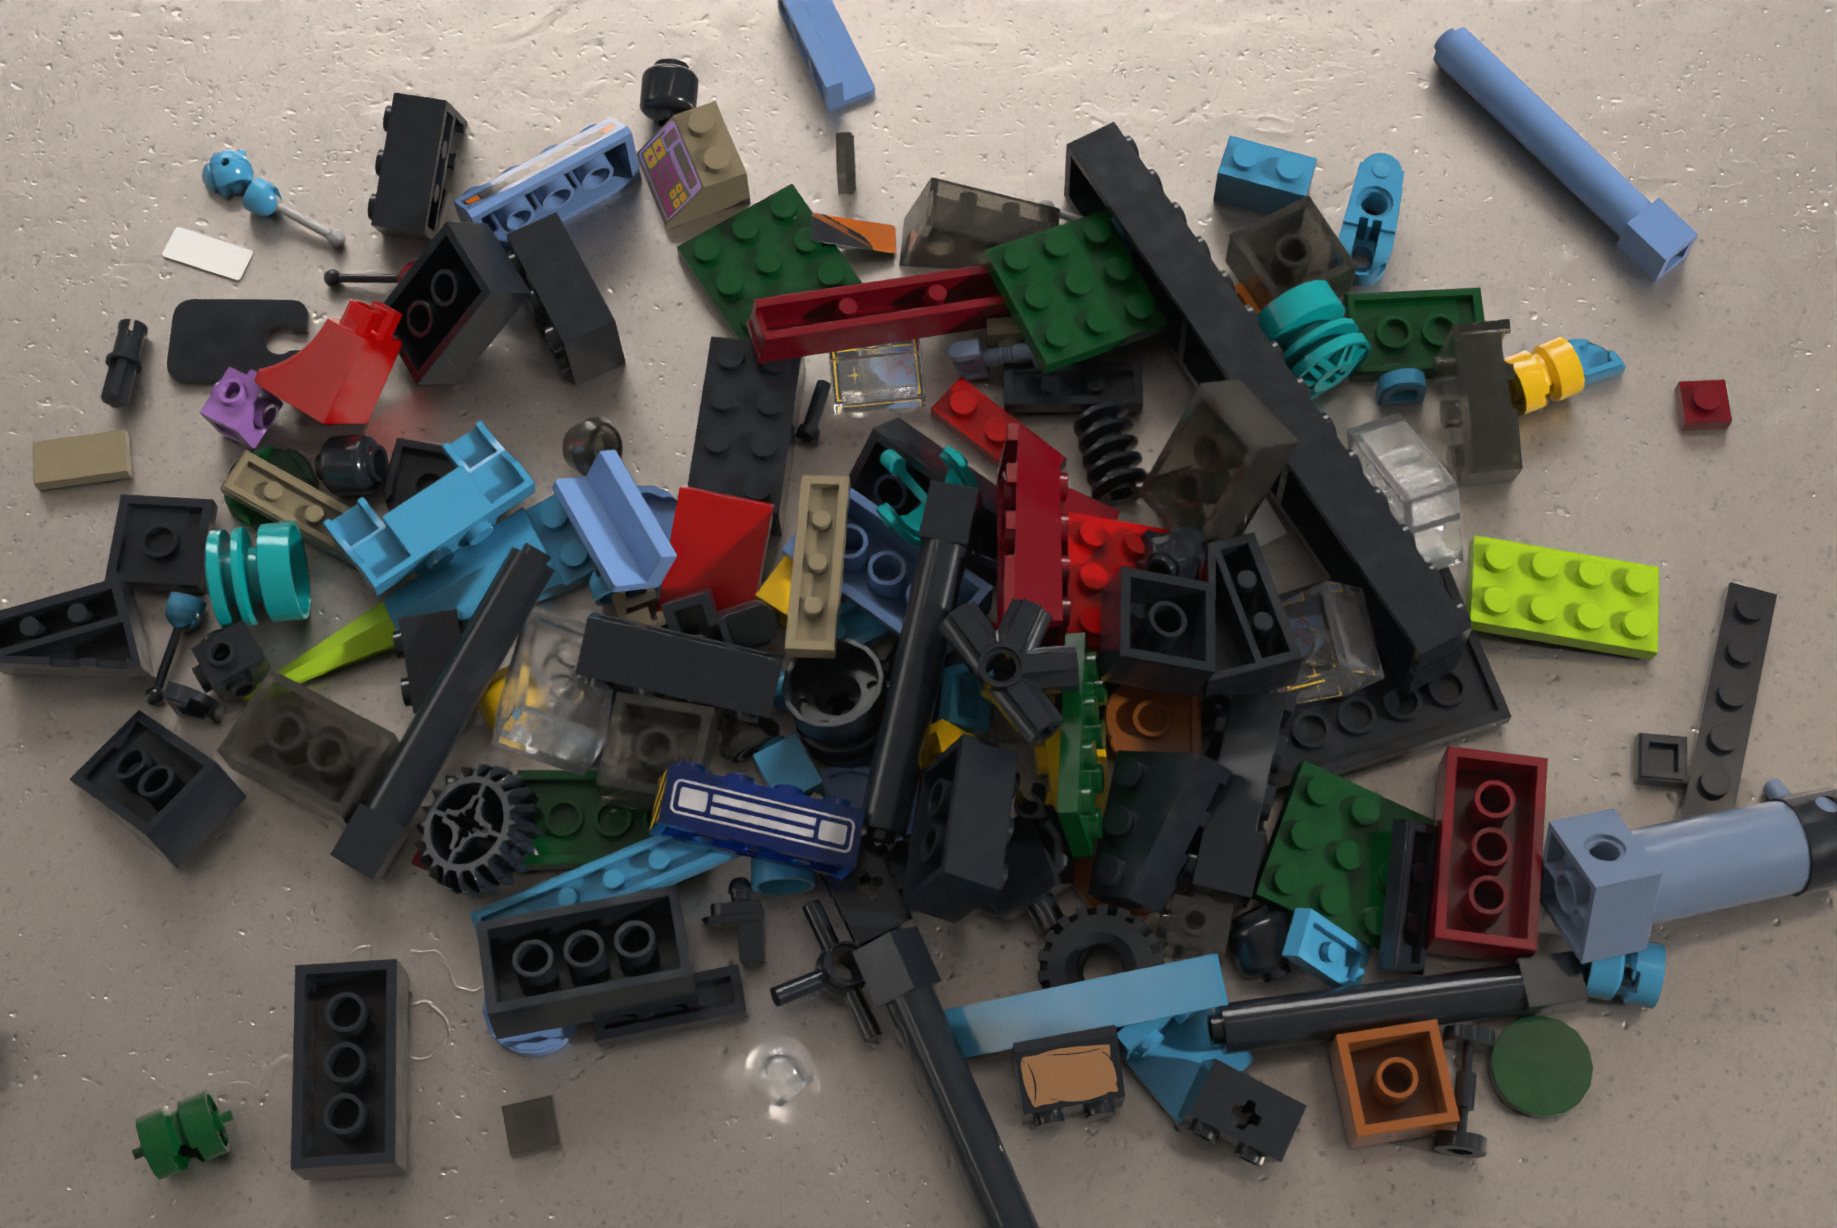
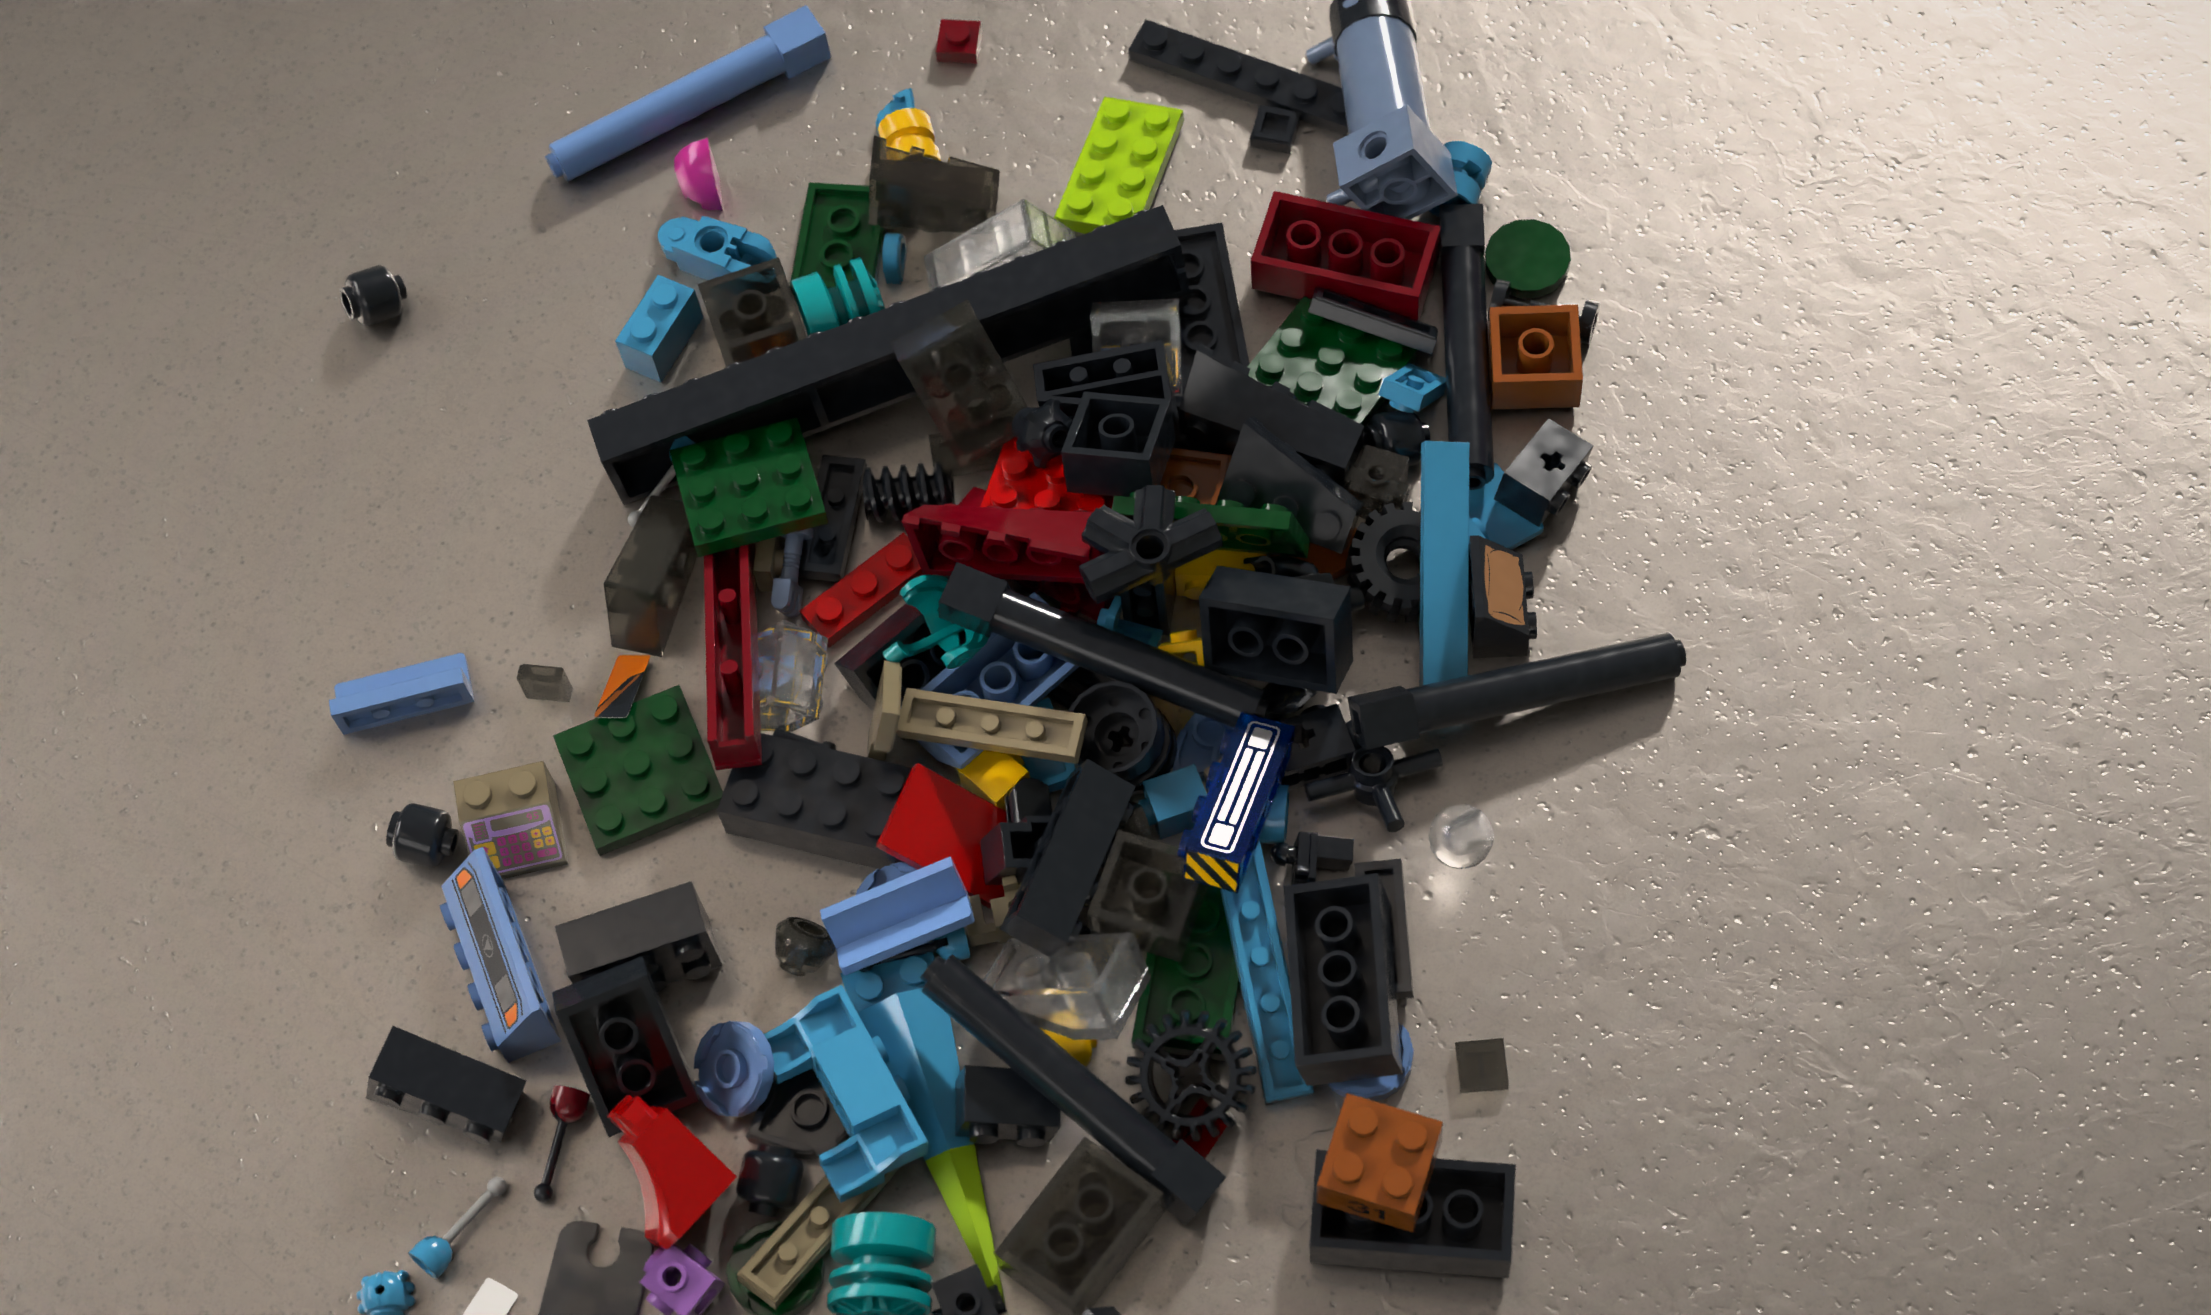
camera: 75 degrees left, 5 degrees down
none -> dark pink brick [674,138,723,210]
none -> medium blue tile [694,1021,774,1117]
none -> dark tan tile [867,660,902,761]
none -> dark orange brick [1317,1093,1443,1233]

